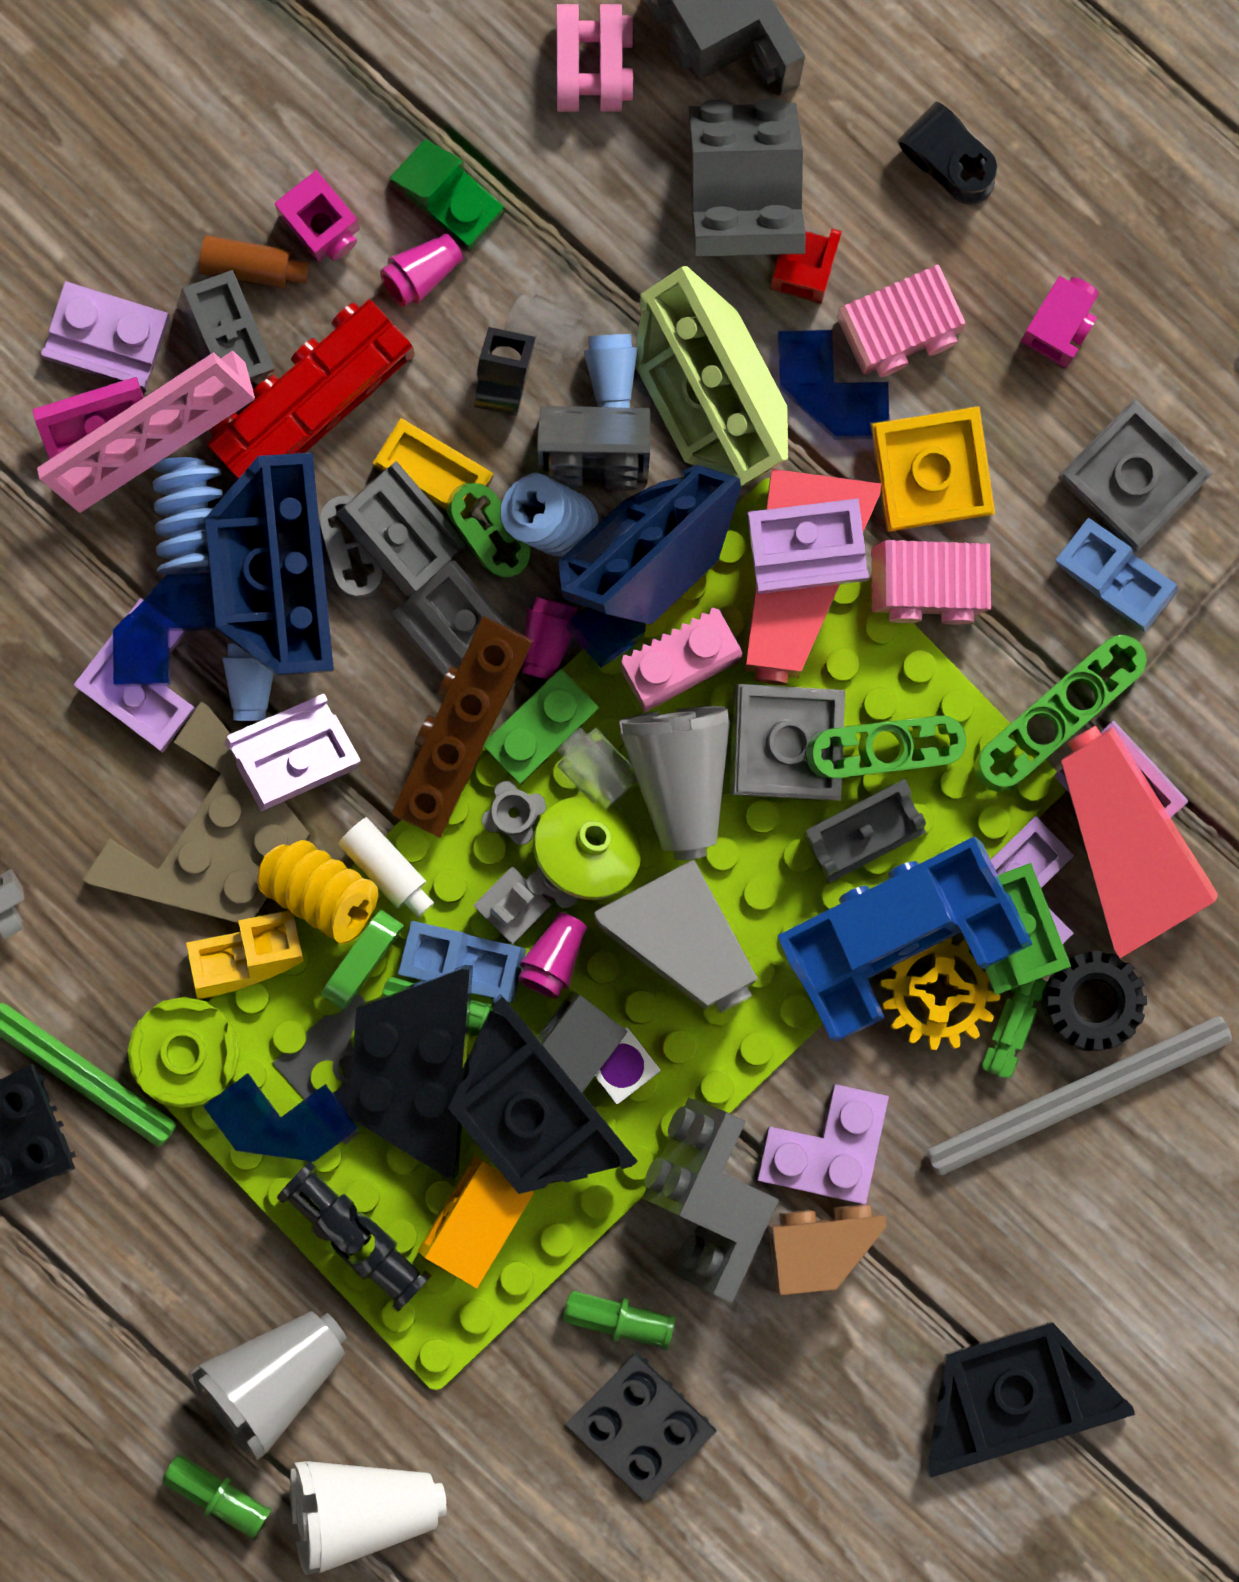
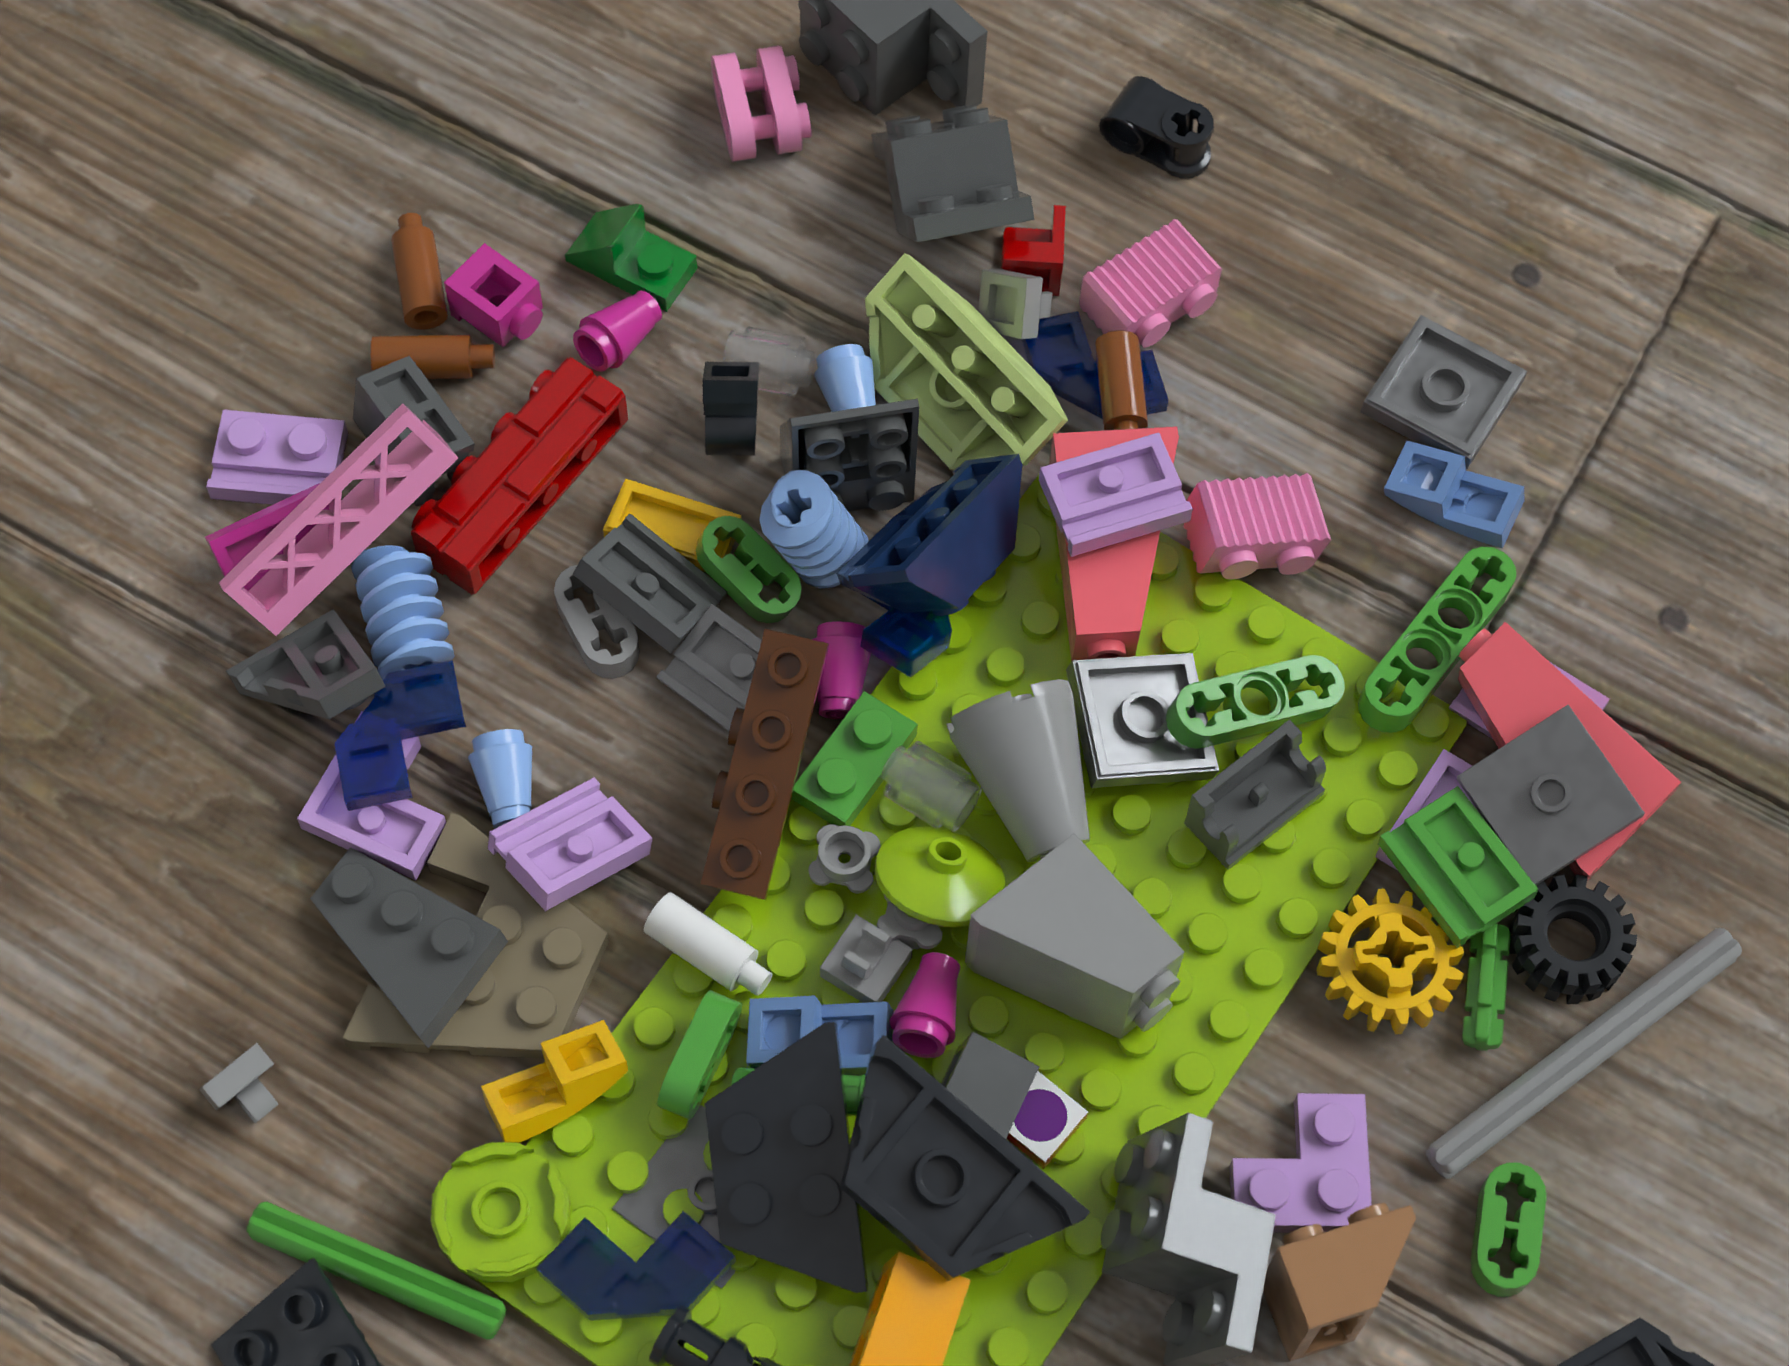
camera: 10 degrees left, 20 degrees down
dark blue wedge [204,453,334,676] -> none
yellow piece [257,840,378,945] -> none
bright pink brick [621,608,743,713] -> none
blue bracket [778,836,1033,1042] -> none
yellow tile [870,406,995,532] -> none
dark pink brick [1020,275,1099,369] -> none
none -> dark grey wing [226,609,386,719]
none -> dark grey wing [310,847,508,1049]
none -> dark orange cylinder [391,213,448,330]
none -> light grey tile [978,269,1052,339]
none -> dark orange cylinder [1095,330,1148,430]
none -> flat silver plate [1456,705,1645,885]
none -> bright green beam [1471,1162,1546,1297]

